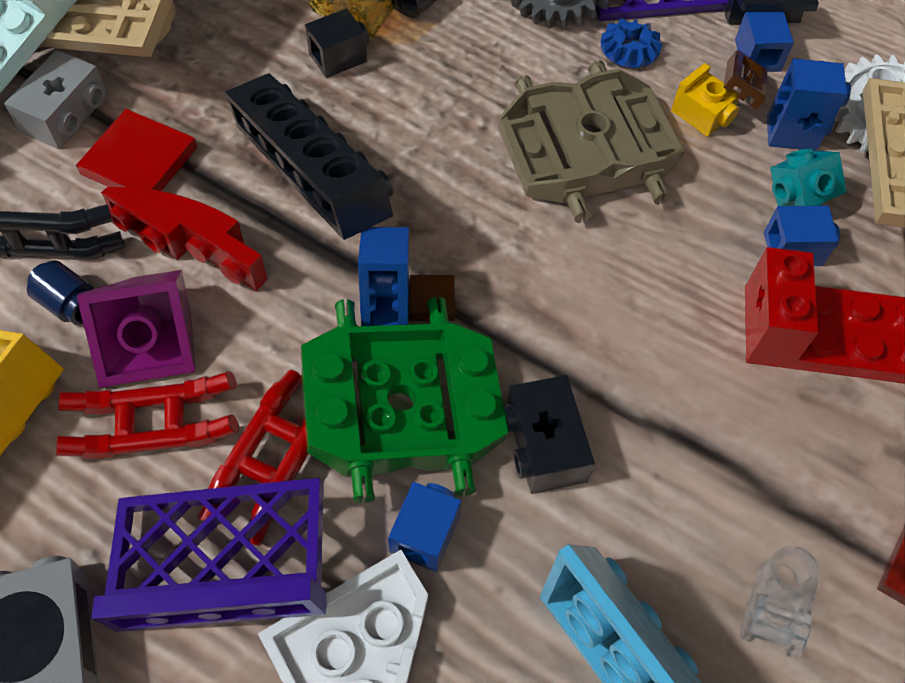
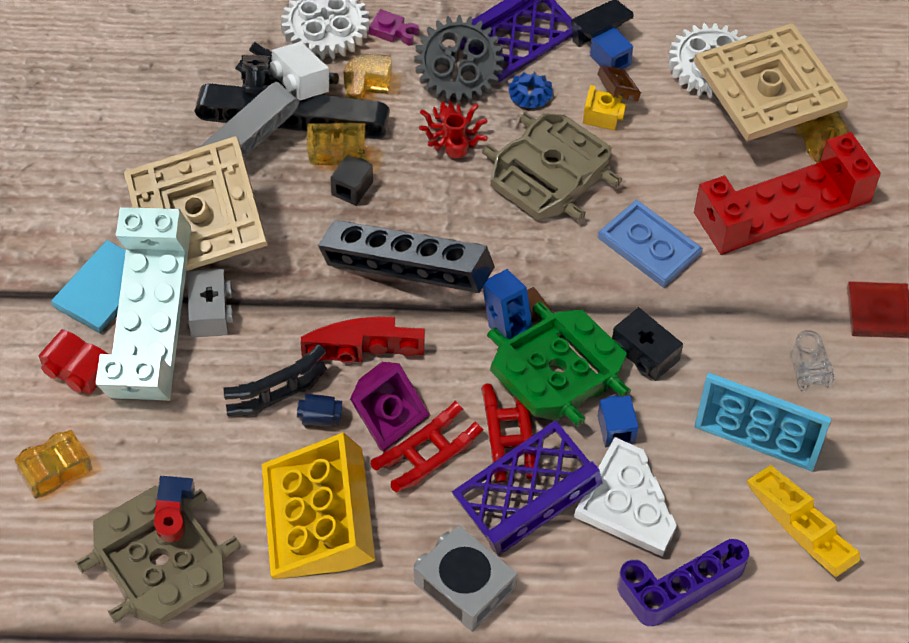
camera: 30 degrees left, 5 degrees down
red tile [76,109,197,191] -> none
blue brick [764,206,840,266] -> none
blue brick [767,58,851,151] -> none
teal brick [770,149,847,206] -> none
none -> red animal [419,100,488,158]
none -> medium blue tile [598,199,703,288]

